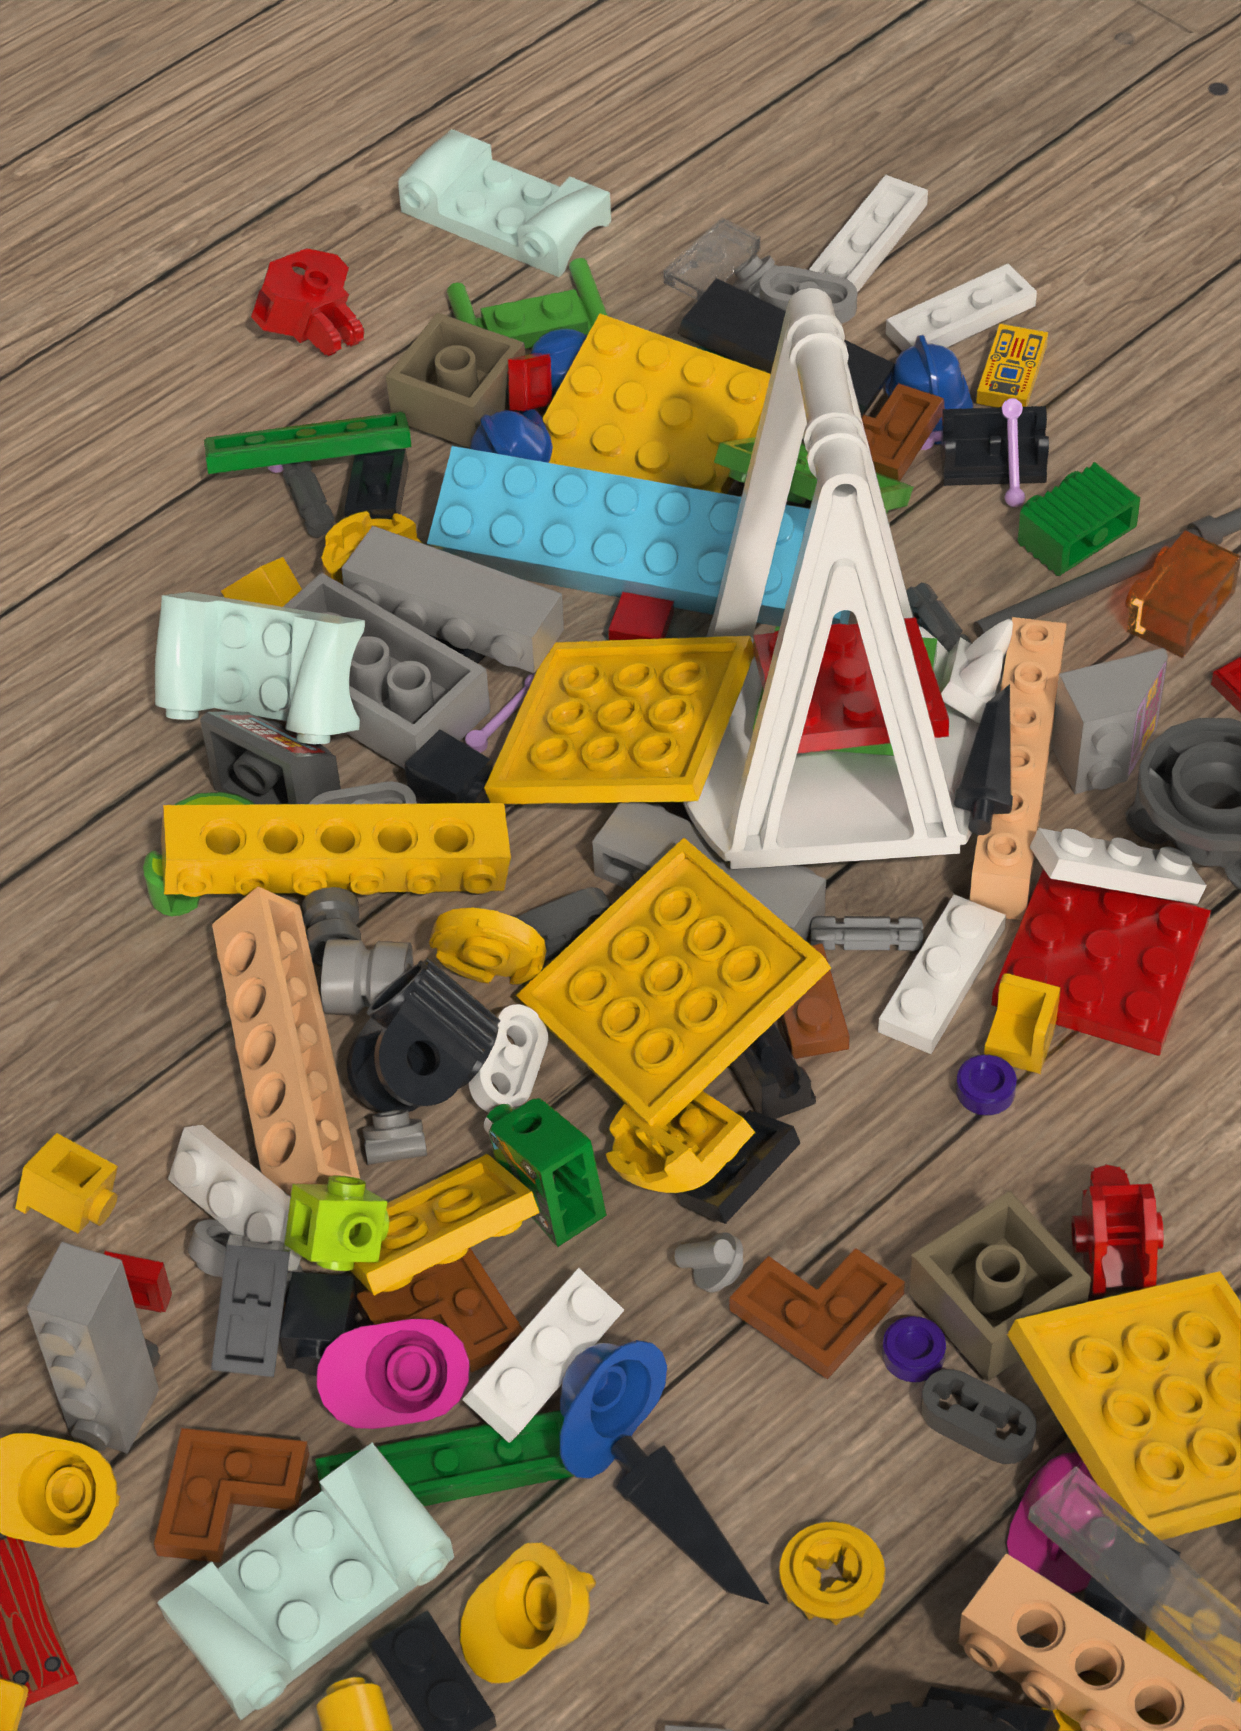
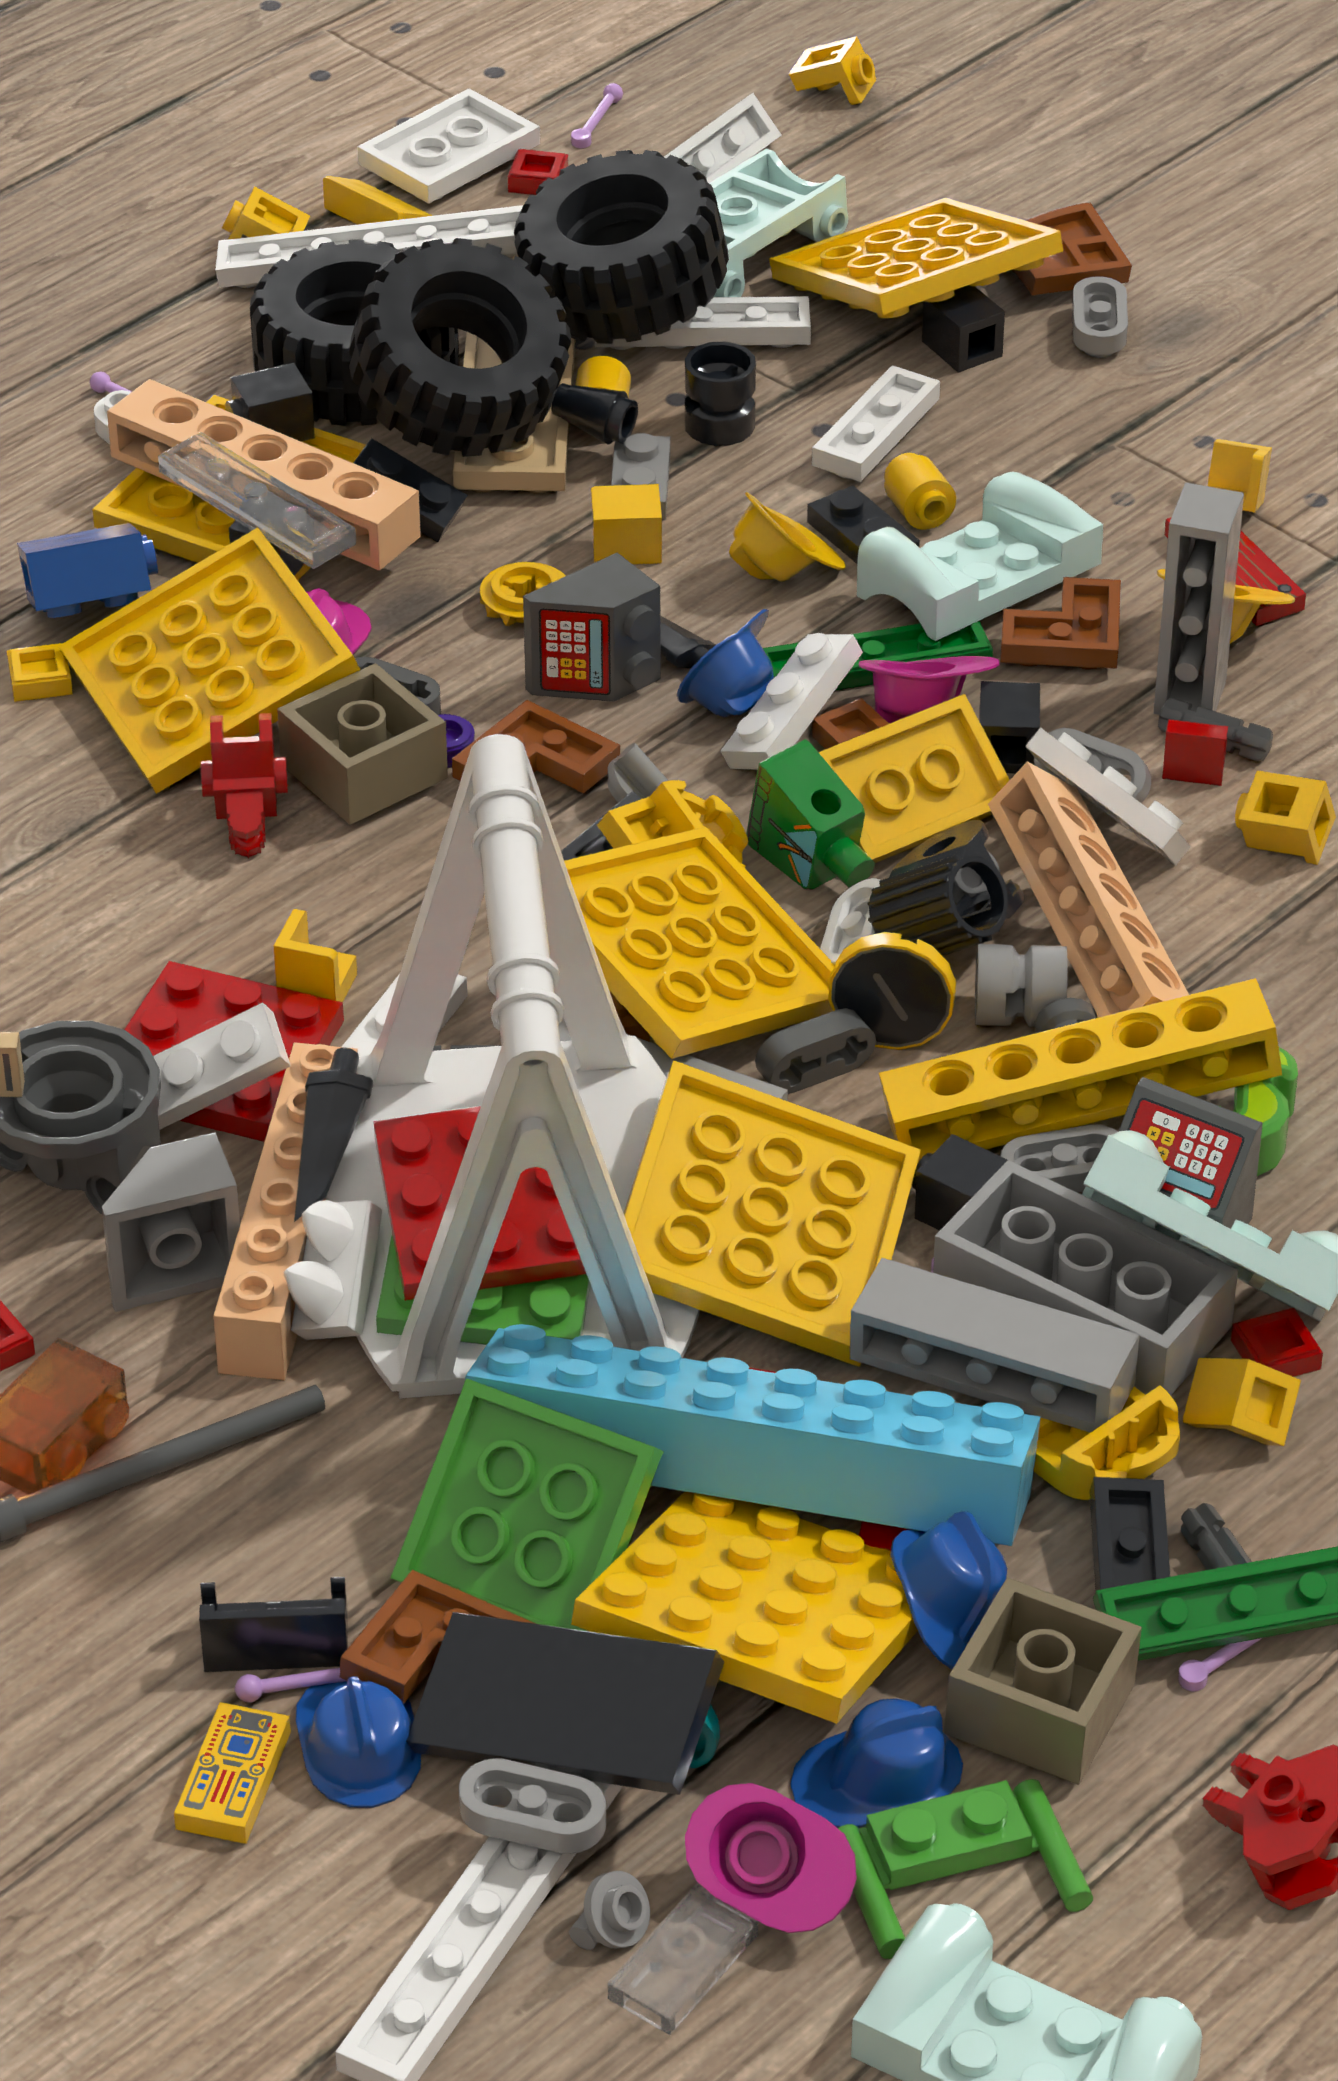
camera: 175 degrees right, 10 degrees down
hinge [211,1234,290,1377] -> none
lime brick [284,1176,389,1271] -> none
red tile [508,353,552,411] -> none
white plate [886,264,1037,351] -> none
dark grey axle [907,582,972,652] -> none
dark purple tile [956,1055,1017,1116] -> none
lavender hinge [1001,398,1025,508] -> none
green brick [1017,462,1141,576] -> none
none -> dark grey slope [523,553,661,701]
none -> yellow panel [591,484,662,564]
none -> dark pink piece [685,1783,857,1933]

